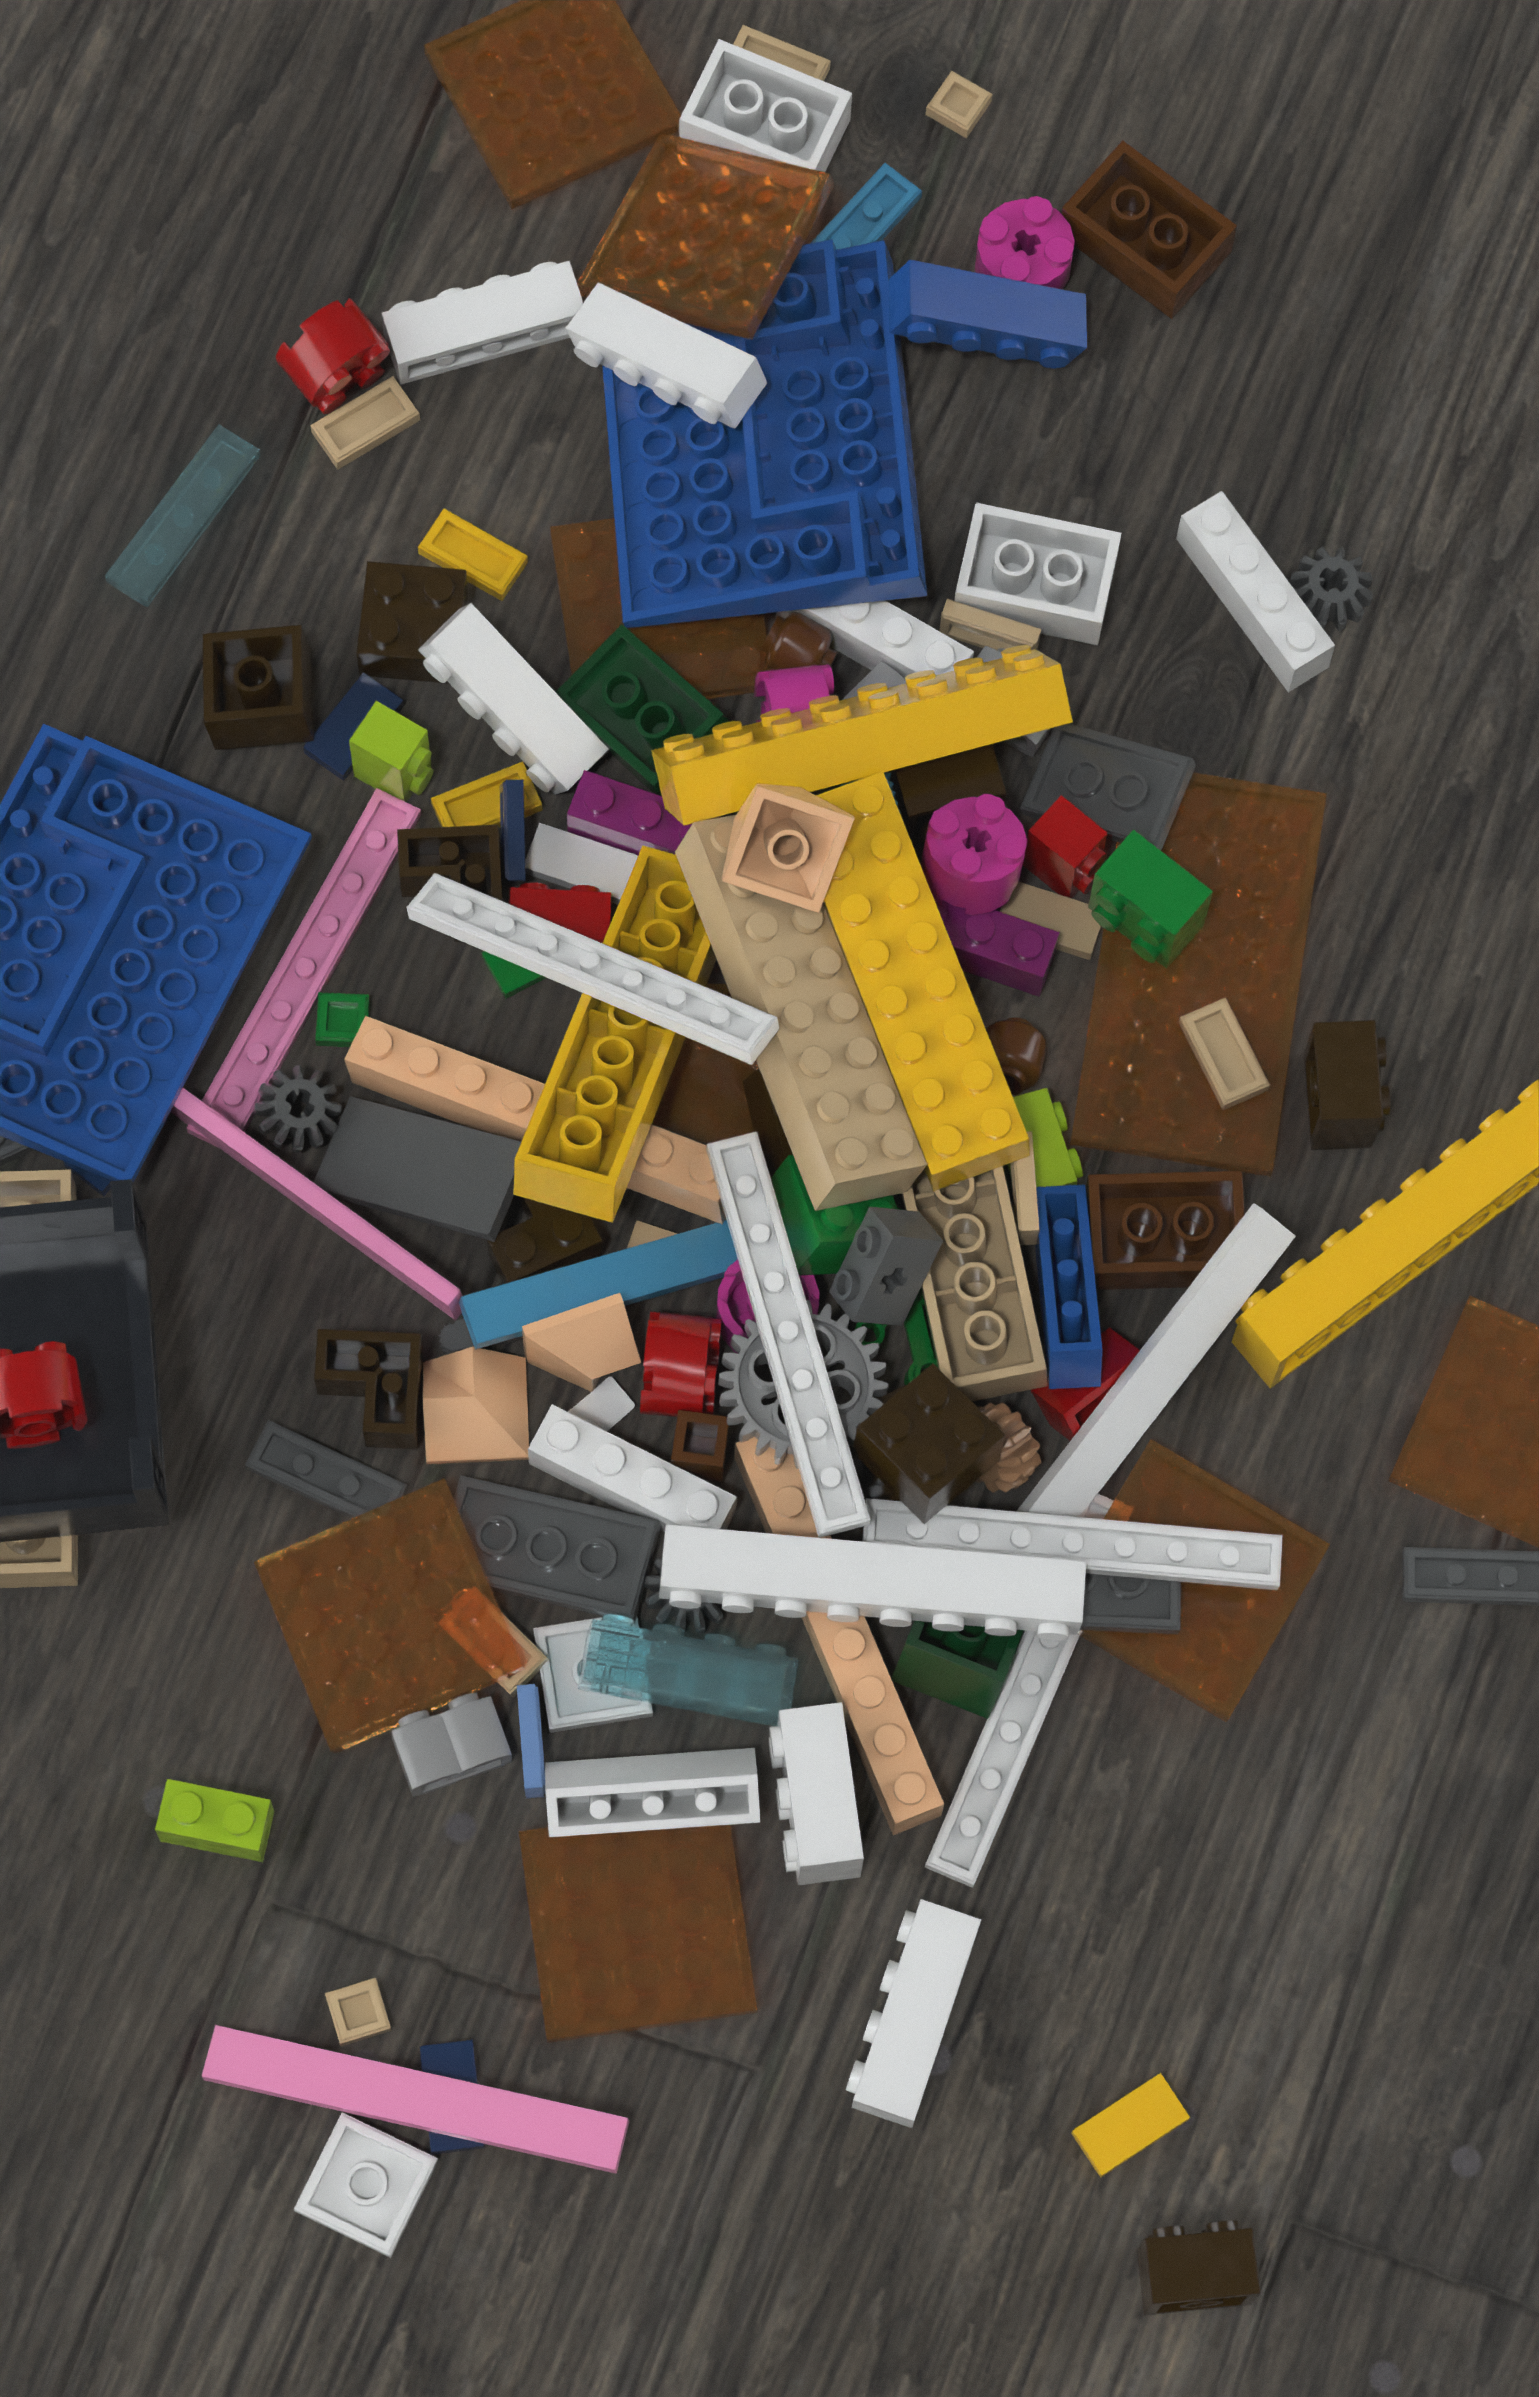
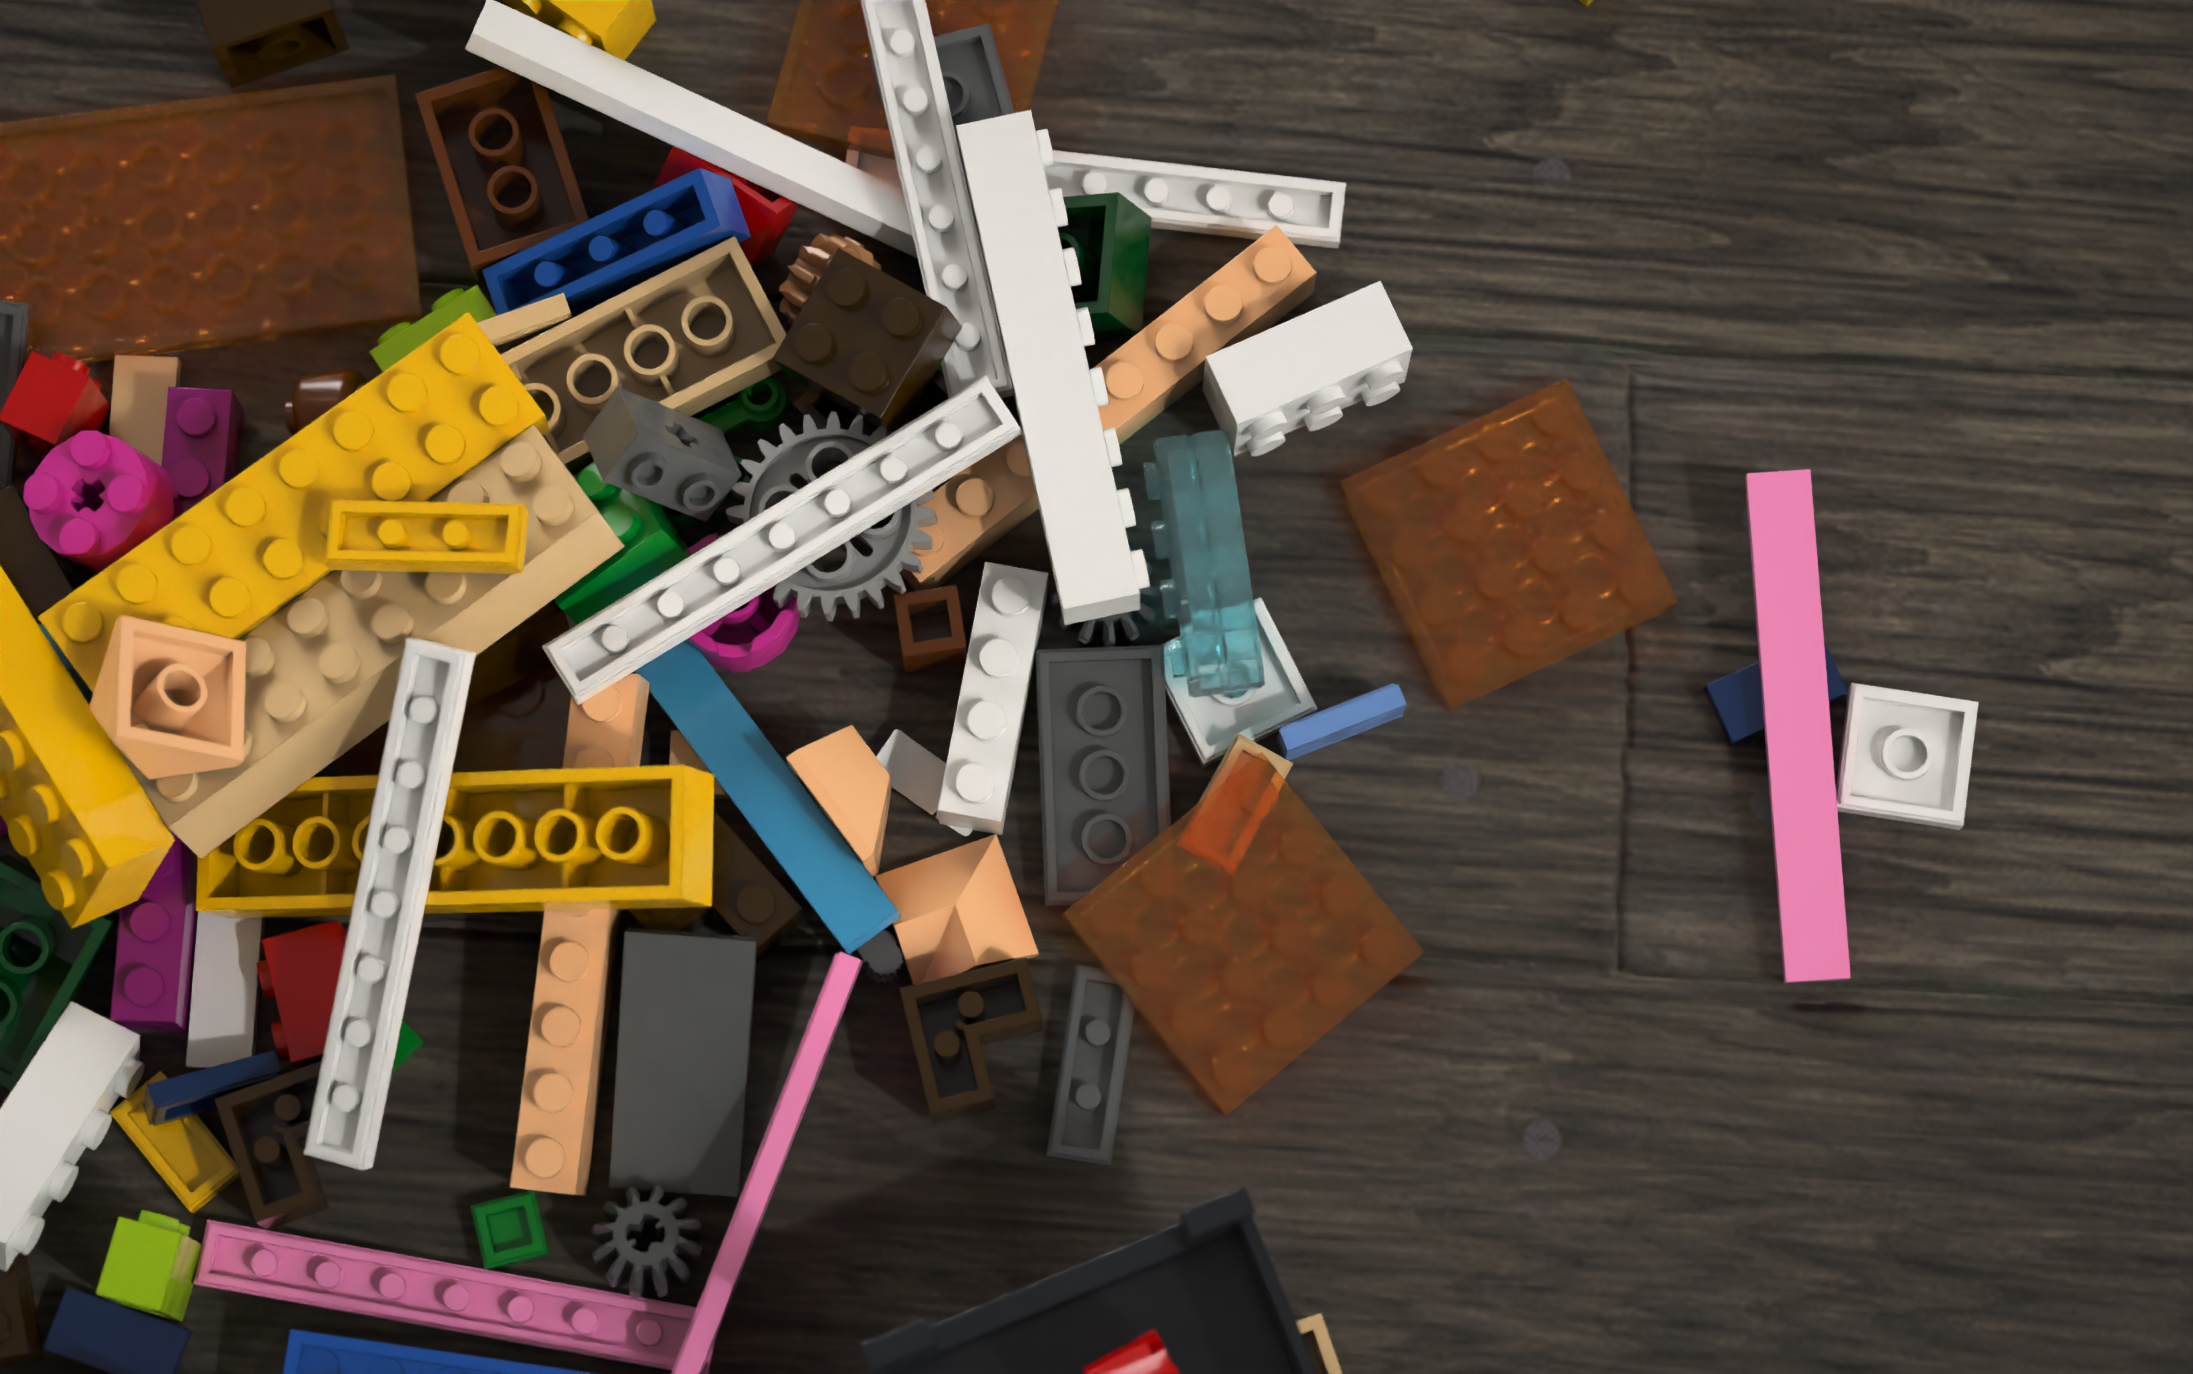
camera: 105 degrees left, 5 degrees up
lime brick [155,1779,275,1862] -> none
tan tile [325,1978,392,2047] -> none
light grey brick [391,1693,512,1797] -> none
white brick [545,1748,760,1837] -> none
red brick [640,1311,722,1417] -> none
white brick [846,1899,981,2128] -> none
green brick [1088,830,1213,969] -> none
tan tile [1179,997,1270,1110] -> none
none -> yellow tile [324,500,529,574]

